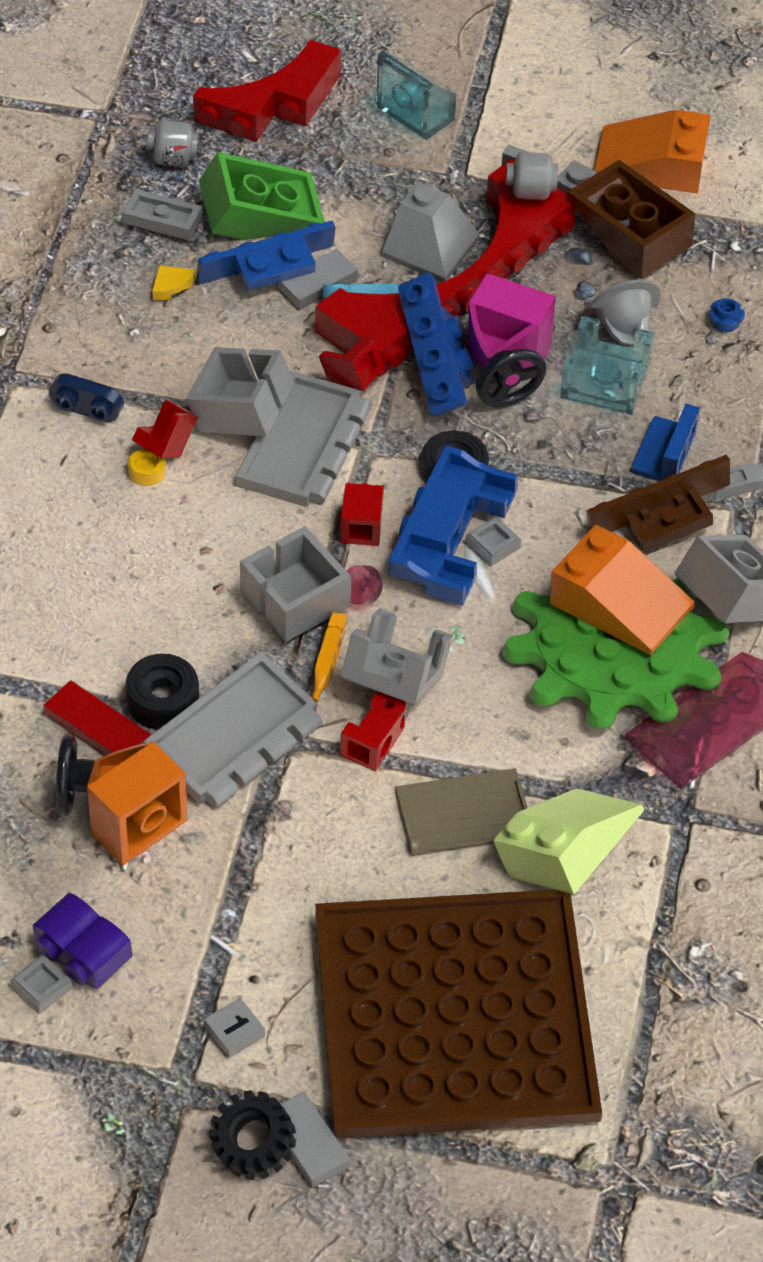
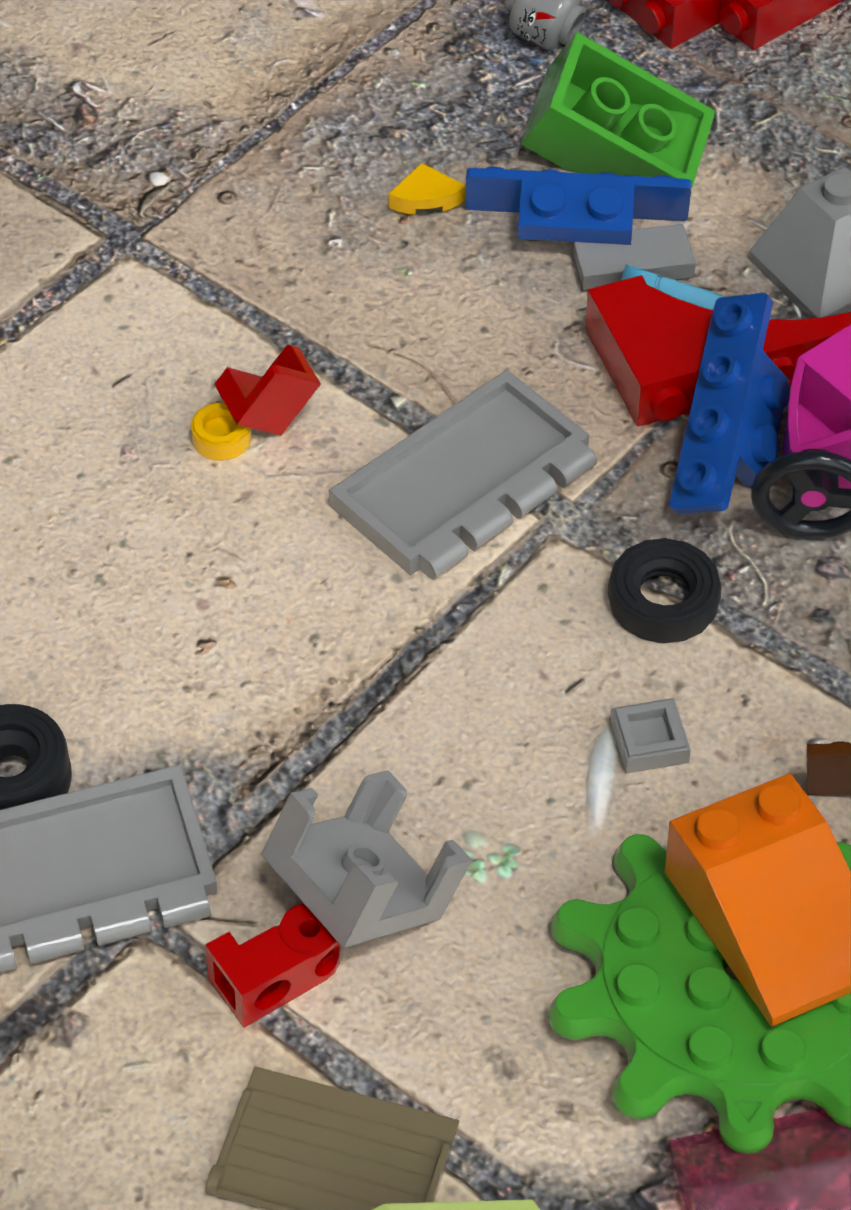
camera: 30 degrees right, 0 degrees up
dark blue plate [49,373,124,422] -> none
light grey plate [122,189,202,241] -> none
light grey piece [186,347,294,437] -> none
light grey piece [240,526,351,642] -> none
light orange piece [312,612,348,703] -> none
red panel [319,337,385,391] -> none
red brick [341,483,384,546] -> none
clear pink tile [346,565,383,605] -> none
blue bracket [388,445,518,606] -> none

